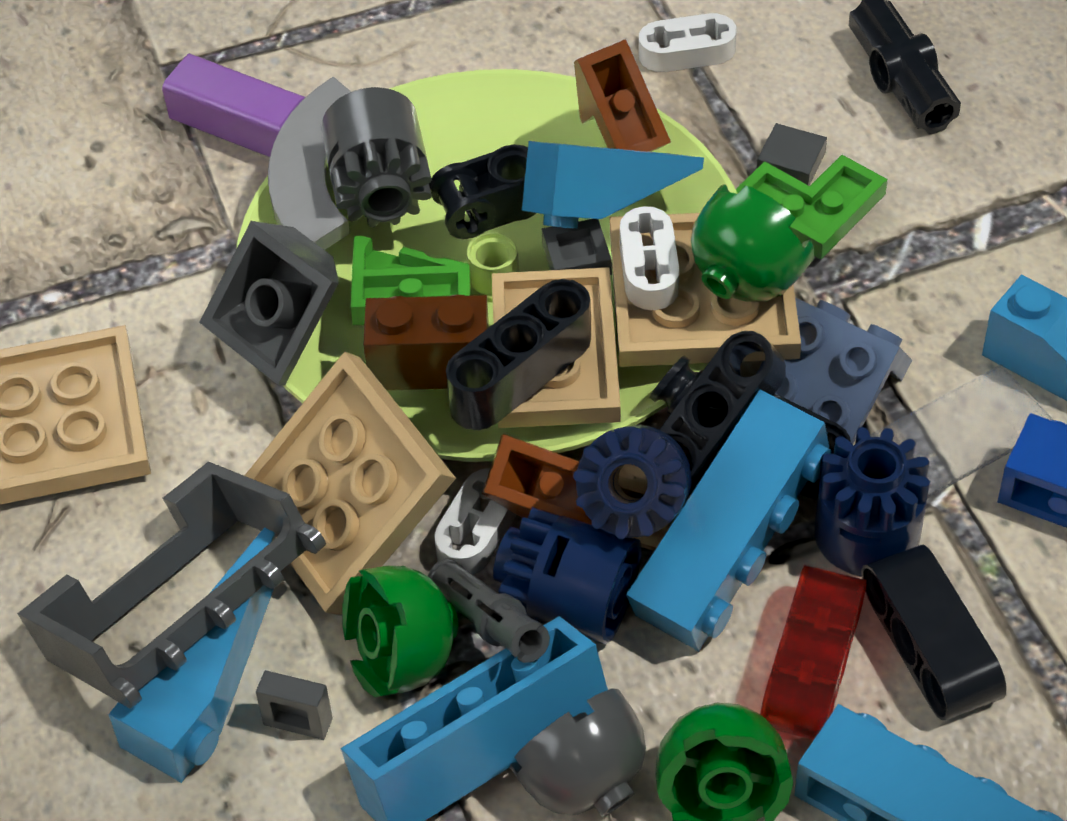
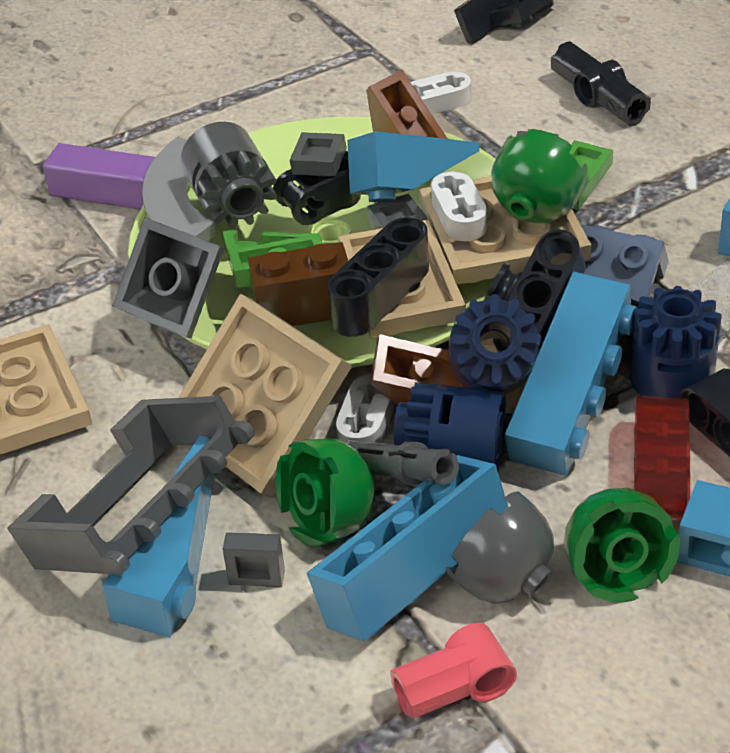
camera: 10 degrees left, 10 degrees down
none -> dark grey tile [289,132,347,176]

